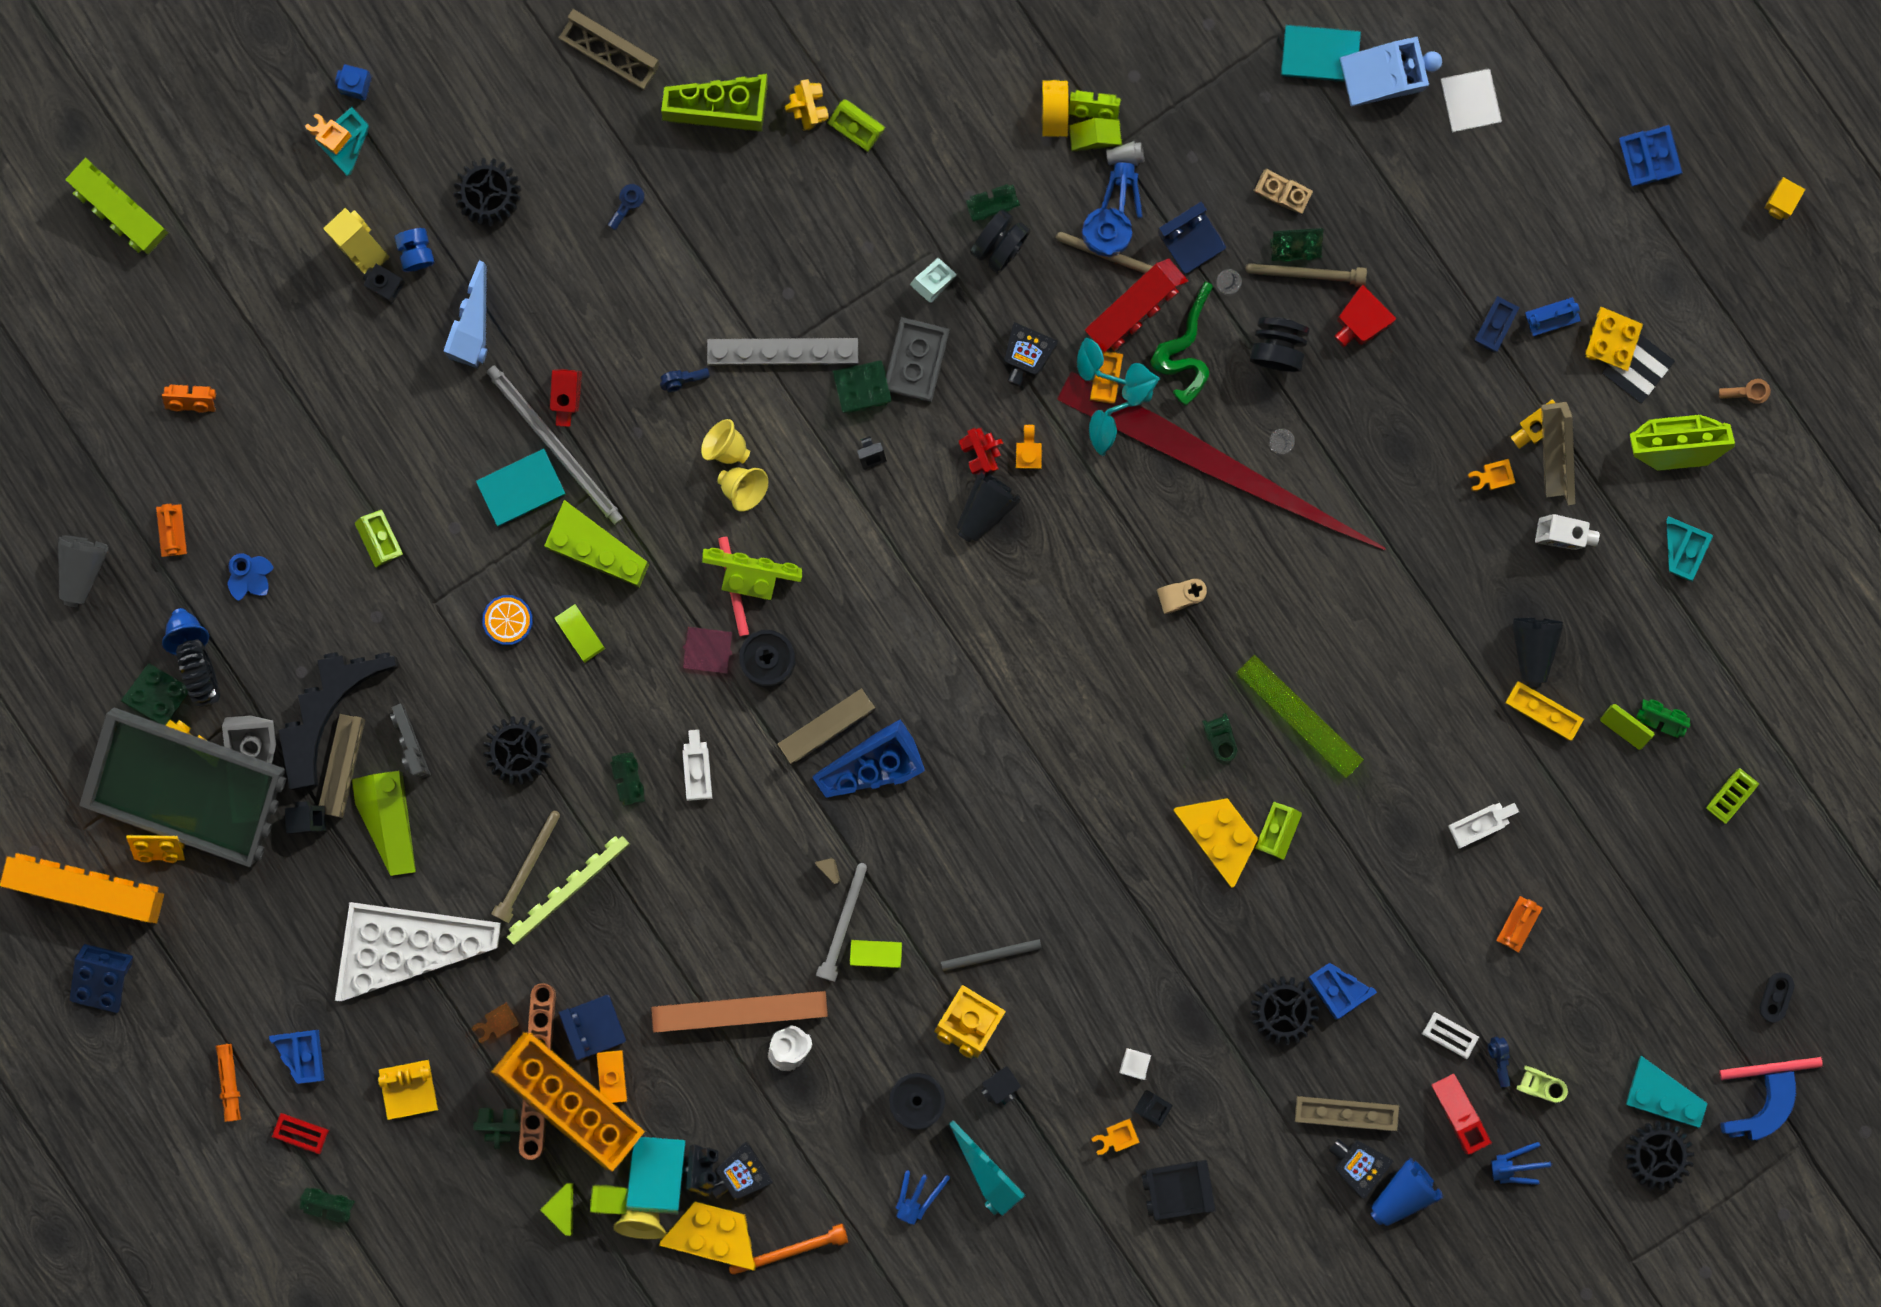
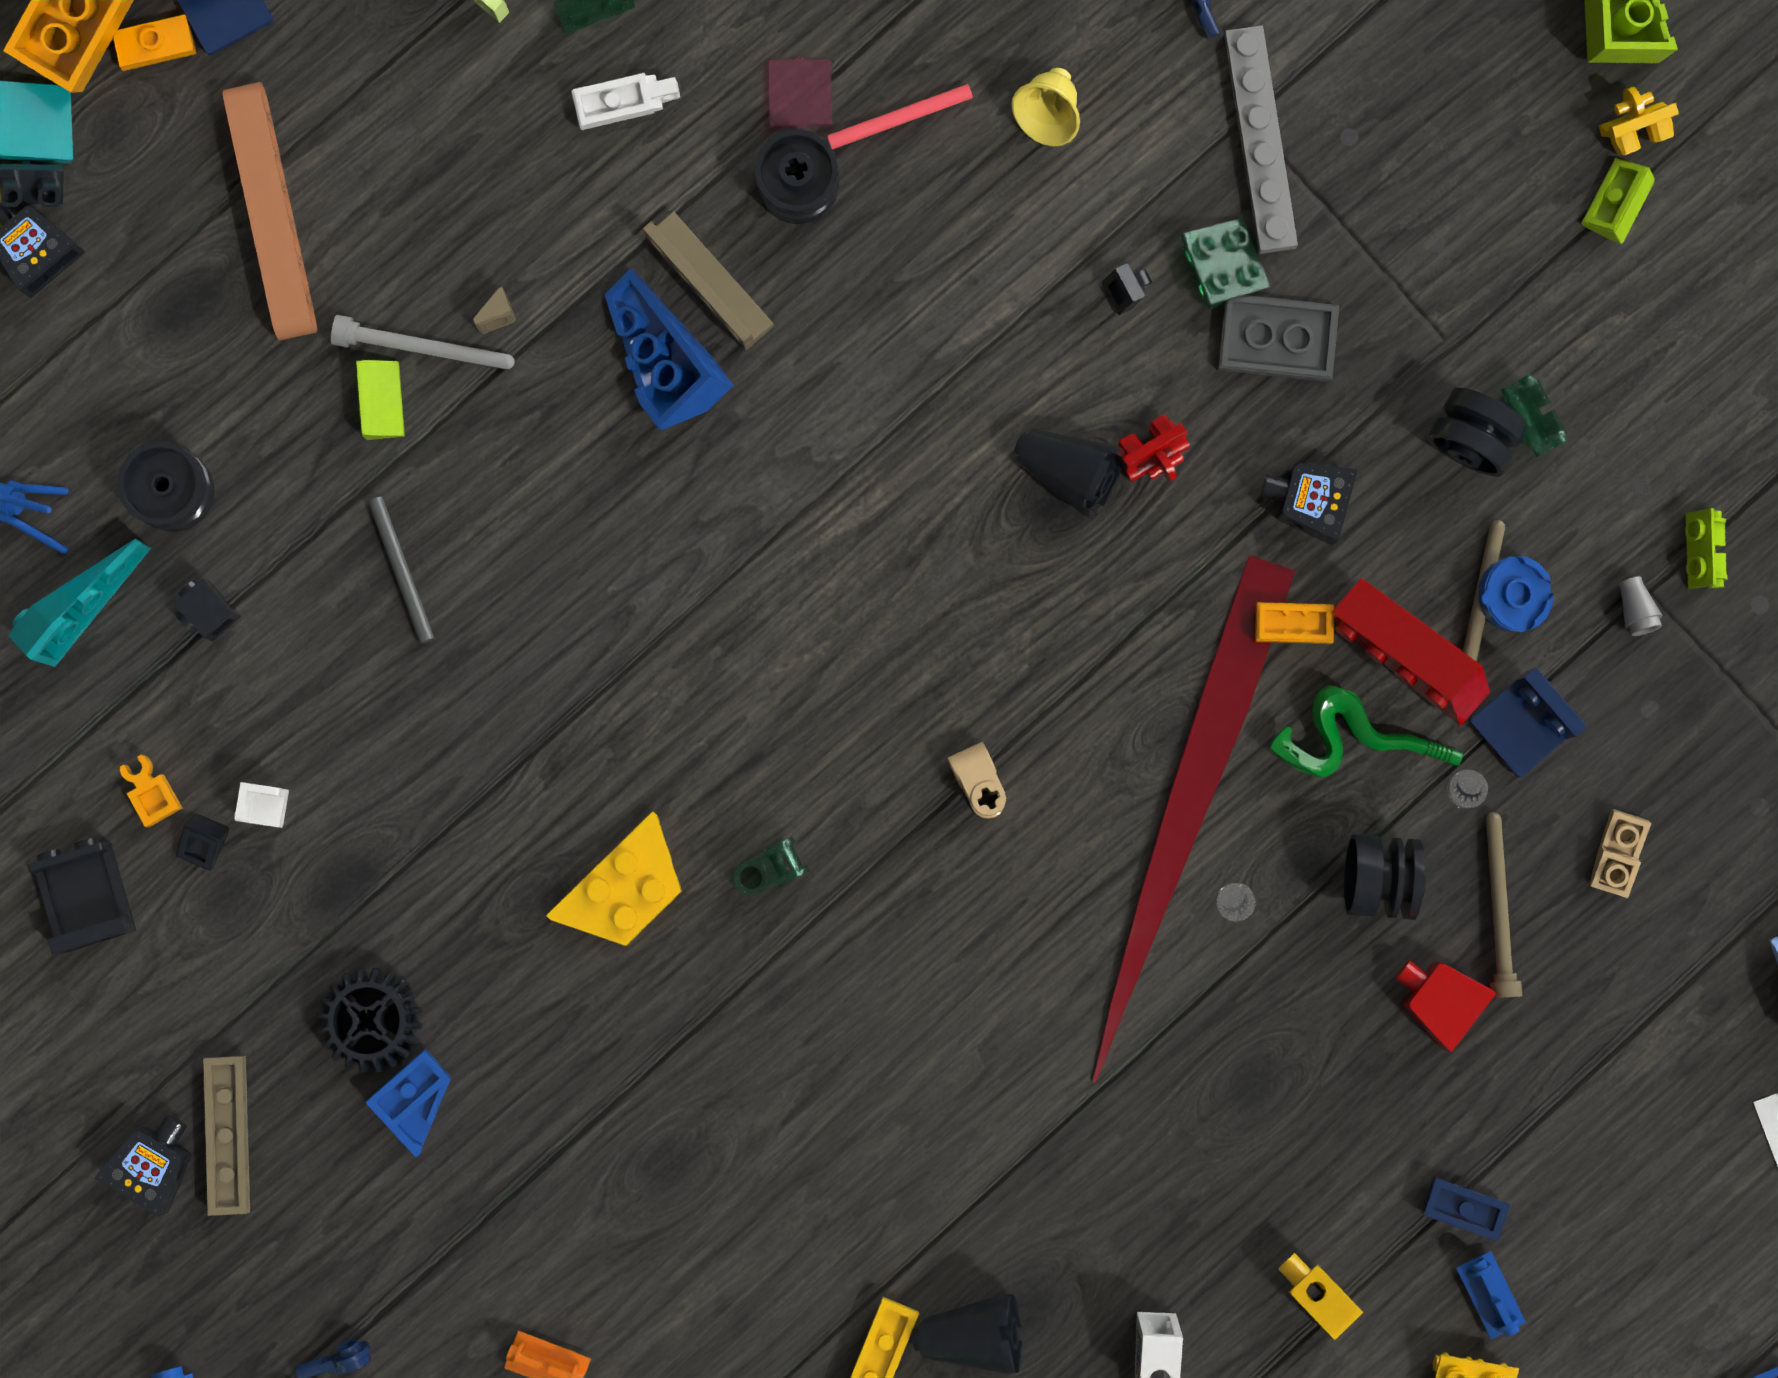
camera: 80 degrees right, 0 degrees up
light yellow hat [701,419,750,464] -> none
lime bracket [702,548,802,600] -> none
white hair [768,1026,812,1071] -> none
light aqua slope [910,258,957,303] -> none
yellow plate [934,985,1006,1058] -> none
light orange plate [1016,425,1042,469] -> none
yellow brick [1042,80,1068,136] -> none
lime slope [1069,118,1122,151] -> none
teal plant [1077,338,1160,456] -> none
blue plant [1102,162,1142,218] -> none
clear neon green plate [1236,655,1364,778] -> none
lime slope [1255,802,1302,859] -> none
clear green hinge [1270,228,1324,262] -> none
blue cone [1371,1158,1443,1226] -> none
white tile [1422,1012,1479,1059] -> none
slope [1431,1074,1491,1155] -> none
white hinge [1448,803,1519,849] -> none
light orange plate [1467,459,1515,491] -> none
dark tan fence [1541,402,1575,505] -> none

